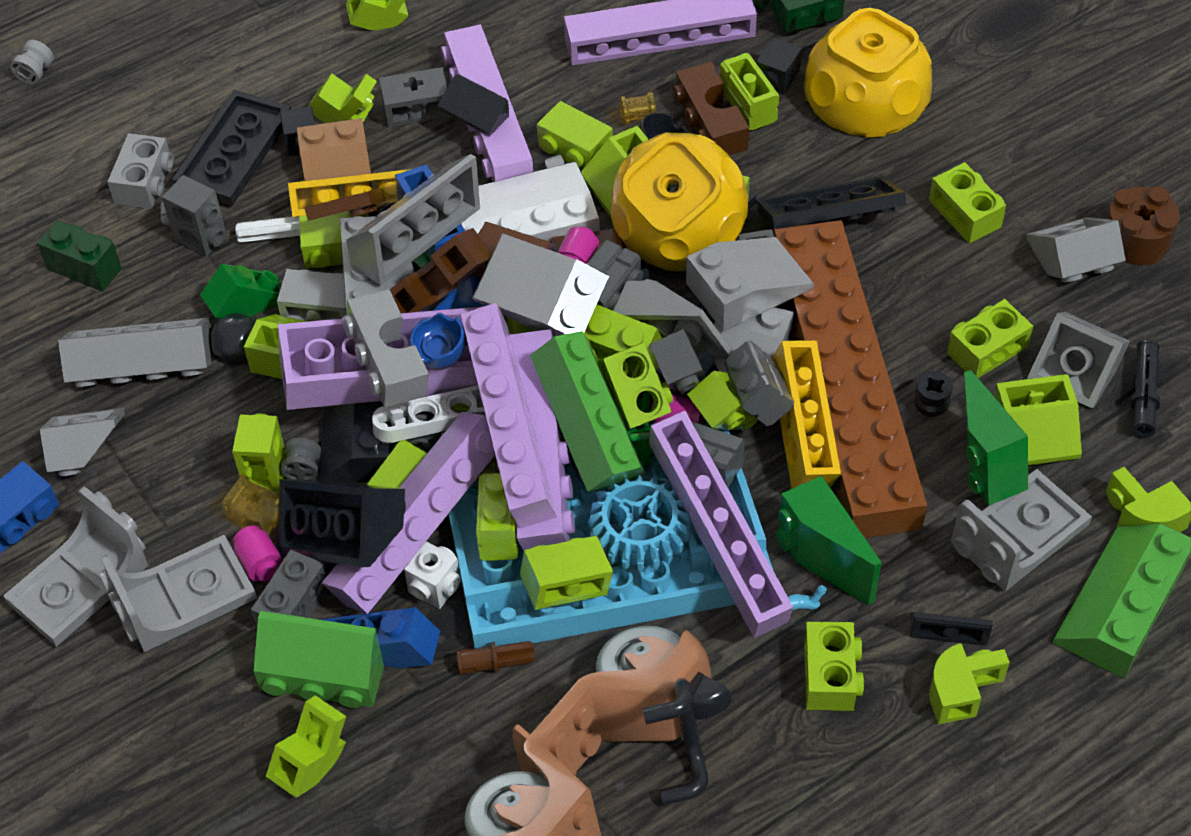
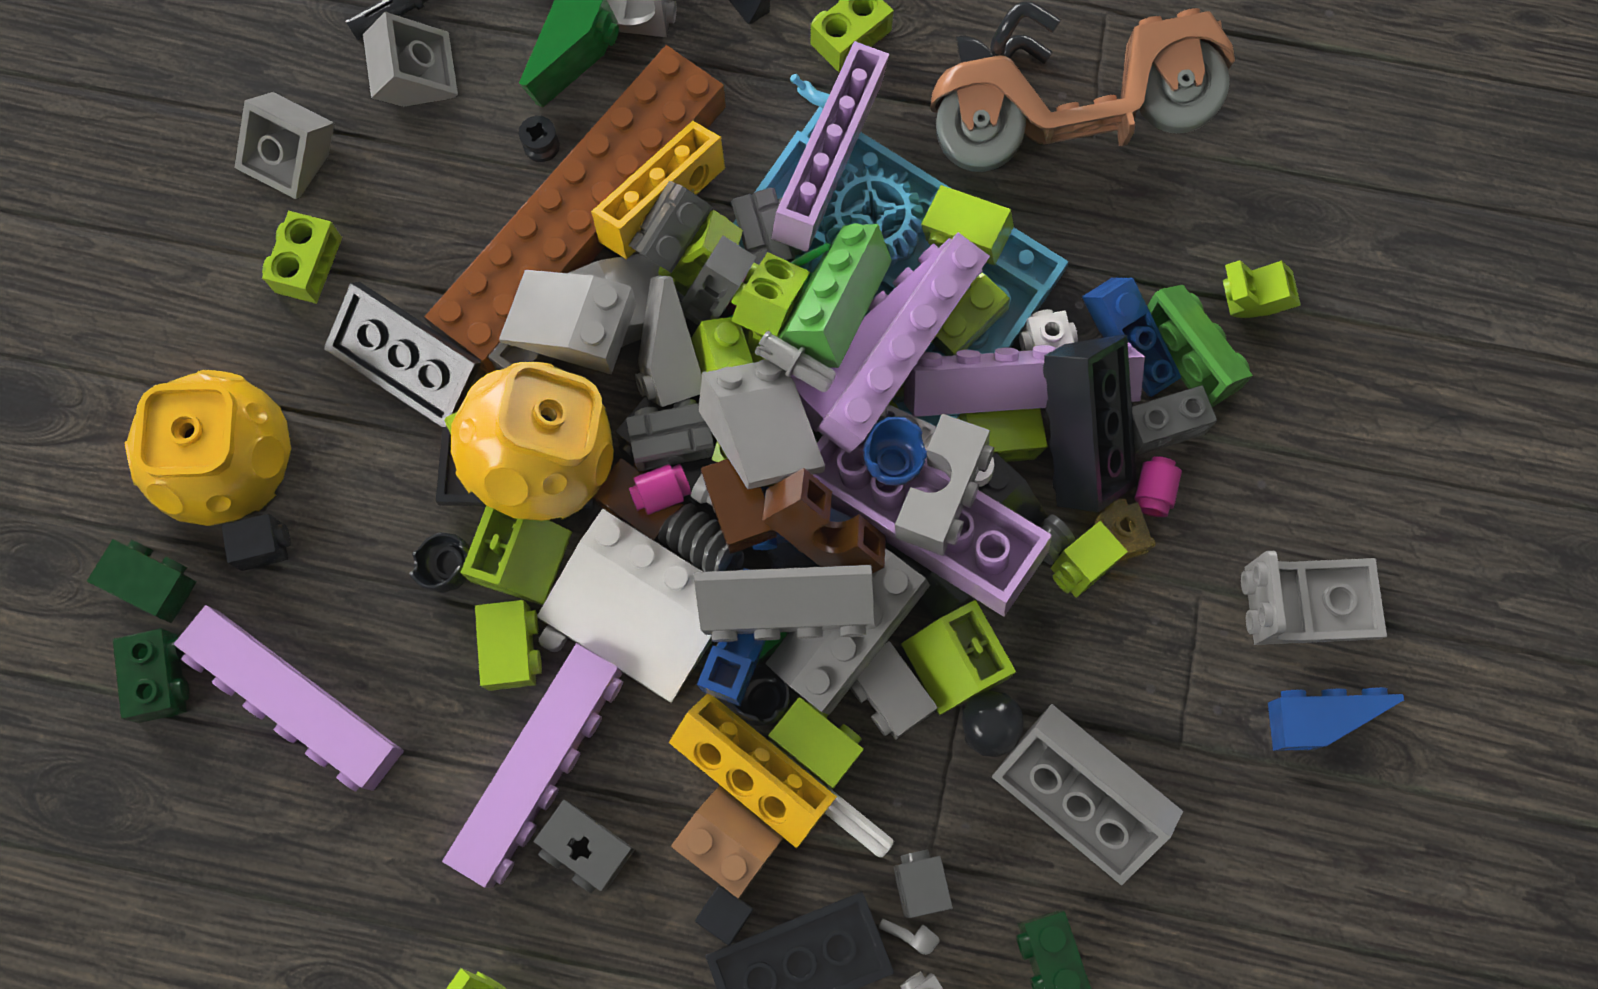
camera: 135 degrees left, 20 degrees up
light grey slope [40,408,125,476] -> none
light grey bracket [98,535,257,652] -> none
green slope [200,264,281,318] -> none
reddish brown wing [304,188,386,221] -> none
lime brick [308,73,377,123] -> none
black slope [437,74,509,136] -> none
reddish brown axle [456,641,535,675] -> none
clear yellow bush [619,91,656,125] -> none
reddish brown arch [672,62,749,155] -> none
lime brick [720,53,779,131] -> none
green slope [776,476,882,605] -> none
lime brick [947,299,1033,378] -> none
lime slope [994,374,1082,465] -> none
reddish brown brick [1107,186,1180,266] -> none
none -> light grey axle [755,331,836,392]

